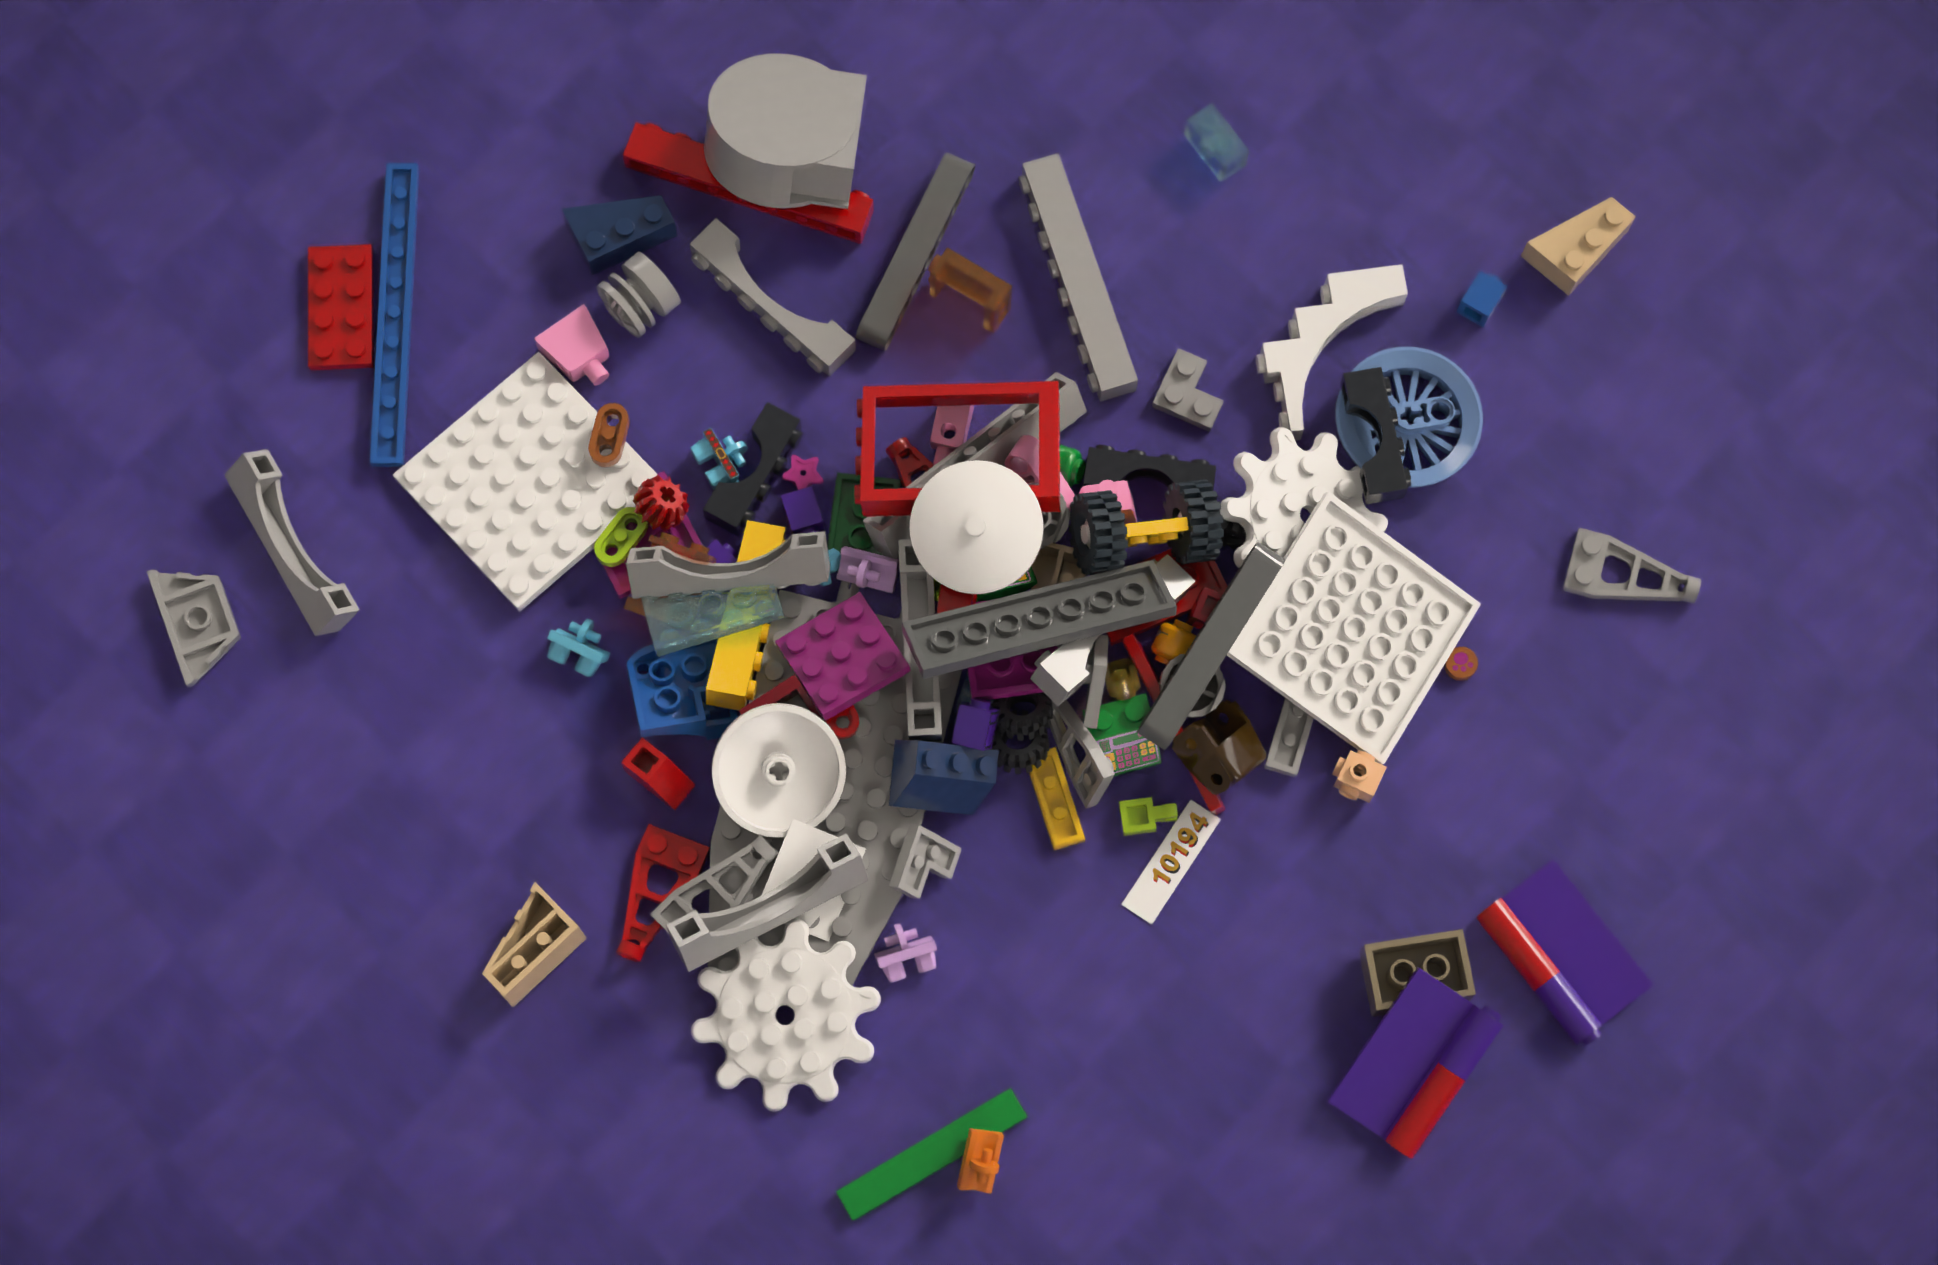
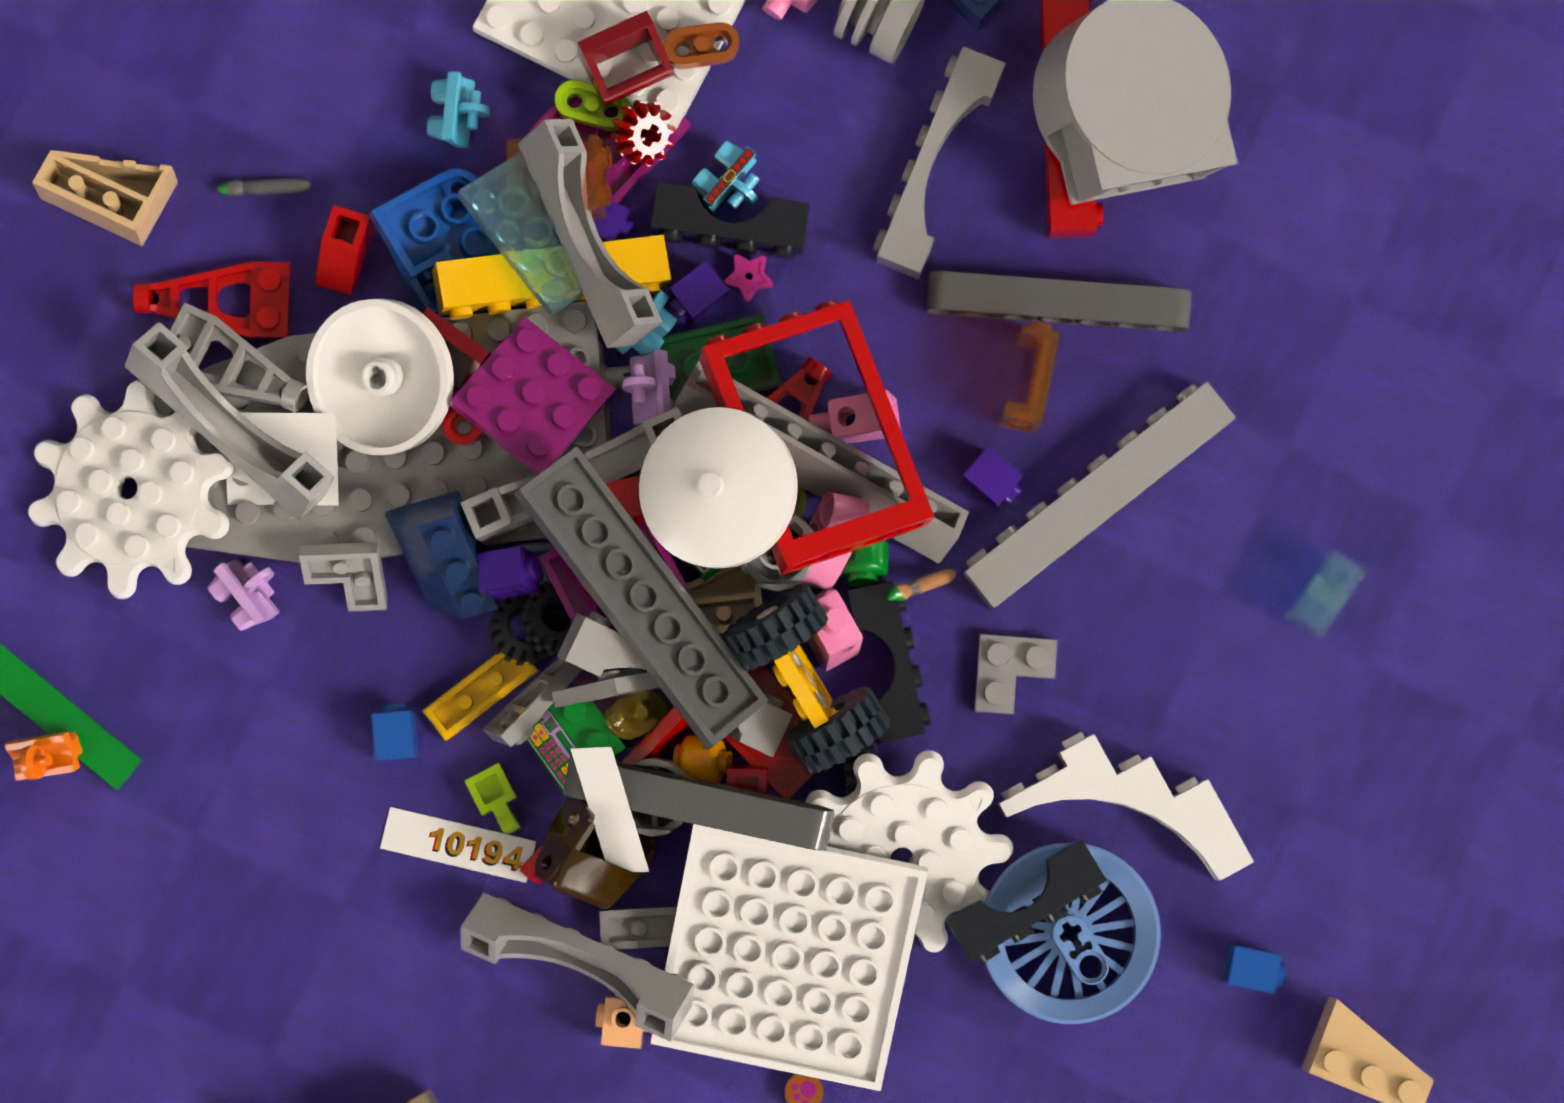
camera: 75 degrees right, 10 degrees up
none -> dark grey piece [217,178,311,197]
none -> blue brick [371,704,419,761]
none -> light grey arch [461,893,694,1042]
none -> white sticker [571,747,649,872]
none -> dark red tile [577,11,674,106]
none -> medium nougat piece [886,569,957,601]
none -> dark purple brick [961,446,1023,509]

